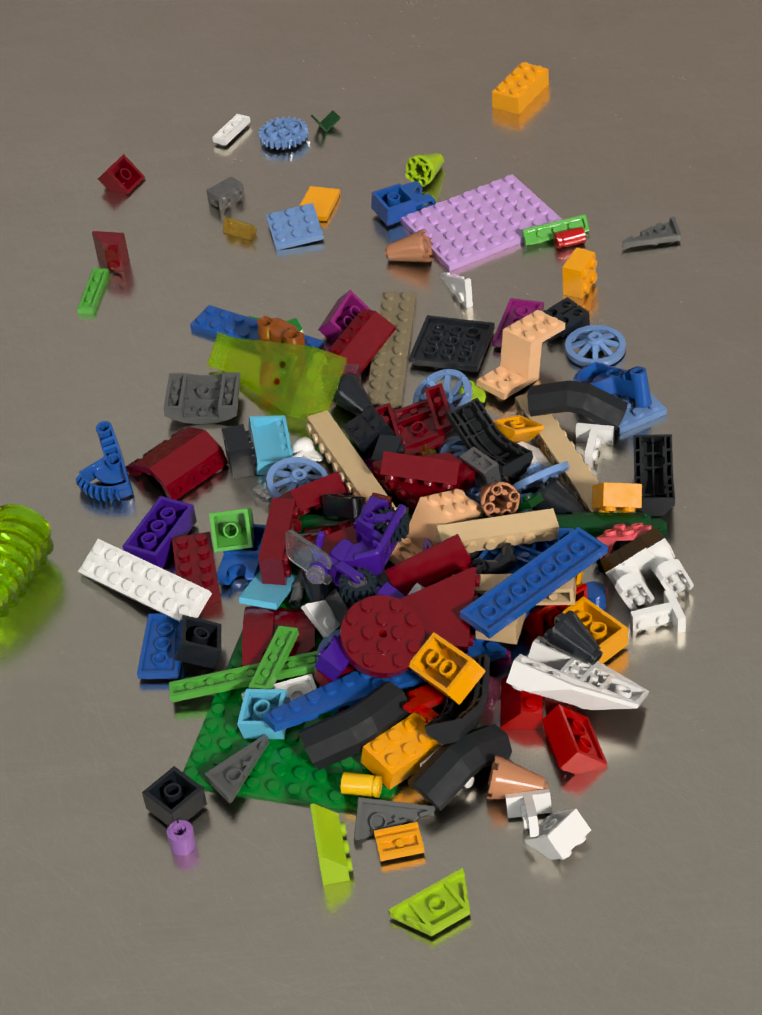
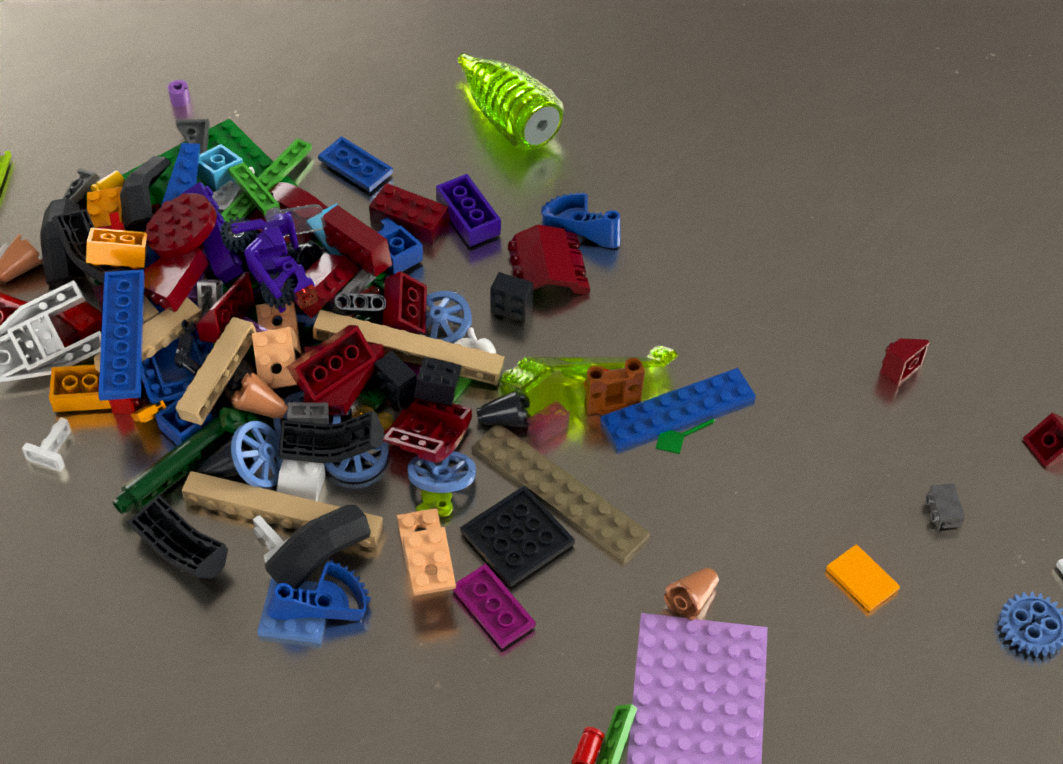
camera: 120 degrees right, 10 degrees up
bright green tile [77,268,110,314] -> none
white plate [78,539,212,622] -> none
black brick [142,766,207,826] -> none
dark grey slope [164,373,241,424] -> none
black brick [174,615,221,669] -> none
bright green slope [209,508,254,552] -> none
clear yellow hinge [223,217,257,240] -> none
medium azure slope [248,415,293,475] -> none
medium blue plate [266,203,324,251] -> none
lime slope [310,804,353,885] -> none
dark green bracket [311,110,341,133] -> none
magenta slope [318,290,371,342] -> none
dark red slope [325,309,396,375] -> none
blue brick [371,181,436,226] -> none
light orange plate [374,822,425,862] -> none
lime cone [405,153,444,187] -> none
white wing [439,272,473,308] -> none
light orange slope [493,415,544,443] -> none
black hips [543,297,590,340] -> none
black cone [543,610,603,665] -> none
light orange brick [562,247,598,299] -> none
medium blue wheel [565,325,626,367] -> none
blue piece [586,581,606,610] -> none
light orange brick [592,482,642,513] -> none
coral plate [596,523,651,568] -> none
white piece [600,527,694,611] -> none

